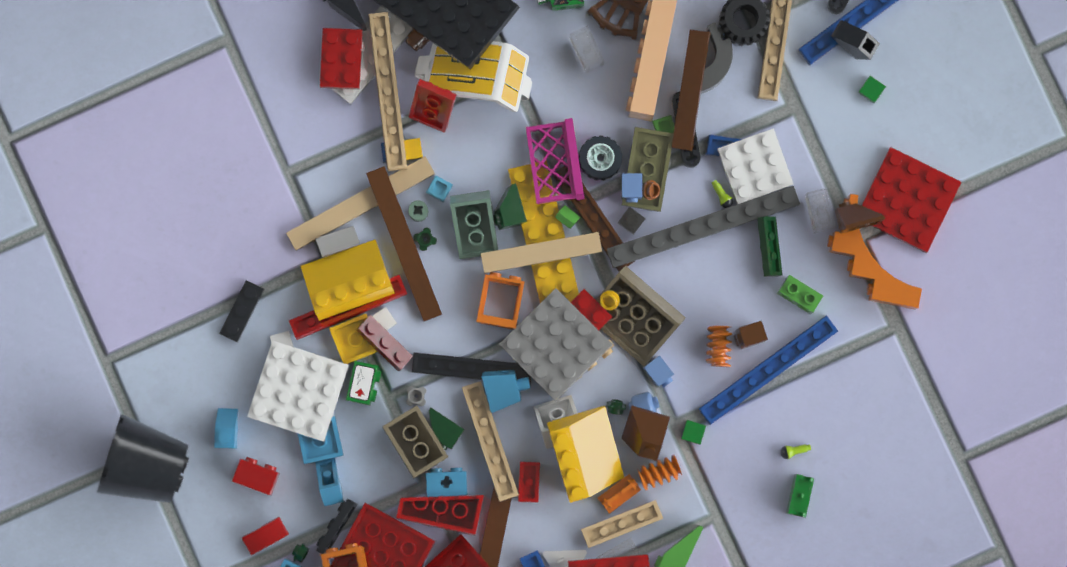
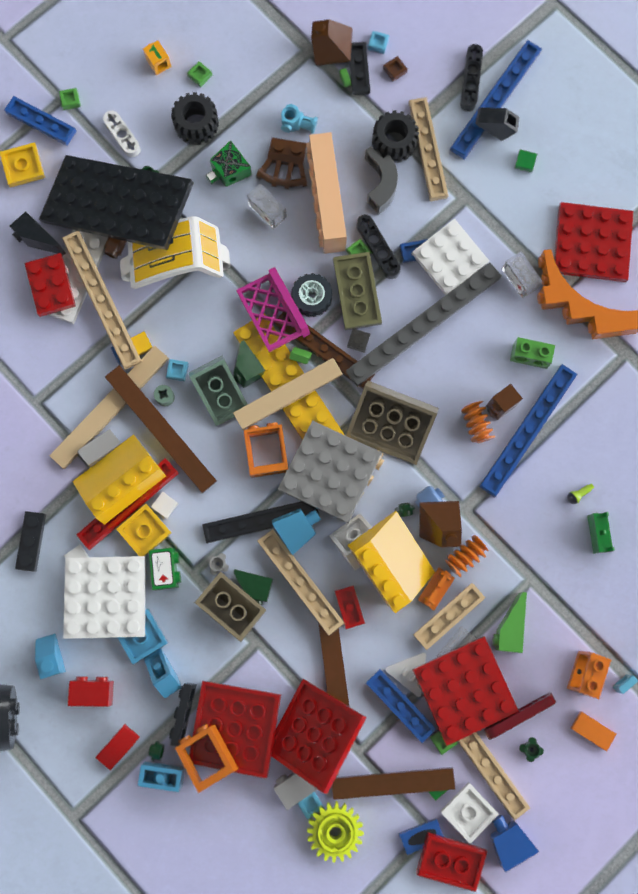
camera: 15 degrees left, 5 degrees down
plate [356,315,413,372] -> none
red wedge [396,495,484,536] -> none
red plate [408,79,457,133] -> none
dark green plate [413,227,437,251] -> none
dark azure brick [426,467,468,497] -> none
red plate [571,289,612,330] -> none
yellow plate [600,290,620,310] -> none
medium blue brick [621,173,642,203] -> none
dark orange plate [642,180,660,200] -> none
medium blue brick [643,355,674,387] -> none
reddish brown tile [672,30,710,151] -> none
green tile [681,420,706,445] -> none
lime piece [712,180,733,208] -> none
dark green plate [757,216,783,277] -> none
reddish brown slope [835,202,885,234] -> none

